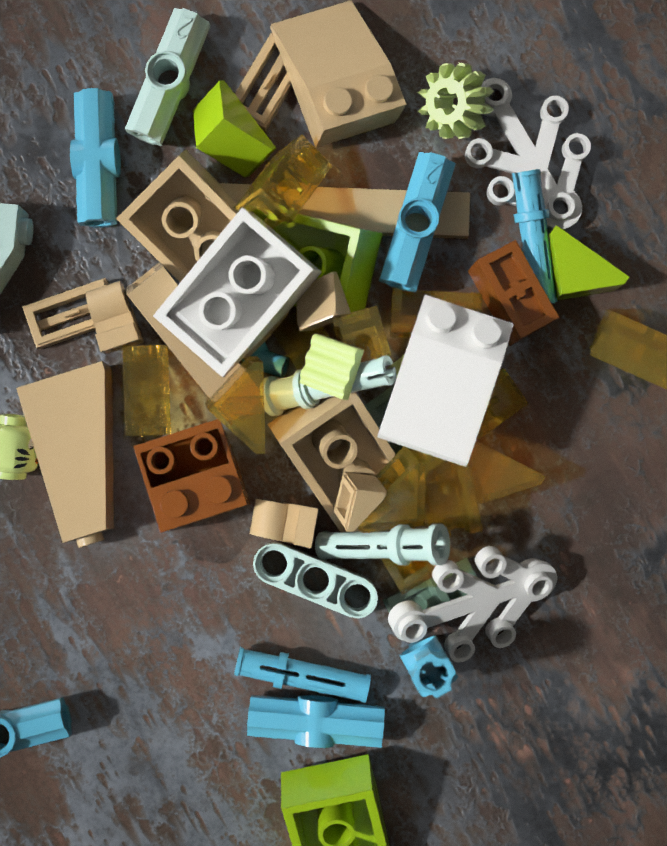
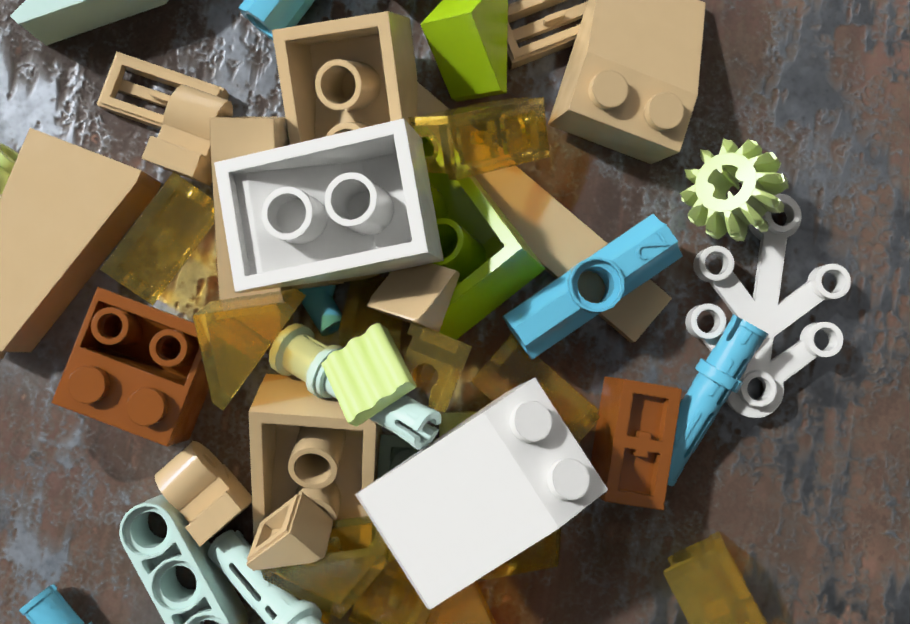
camera: 30 degrees right, 0 degrees up
lime slope [548,225,629,300] -> none

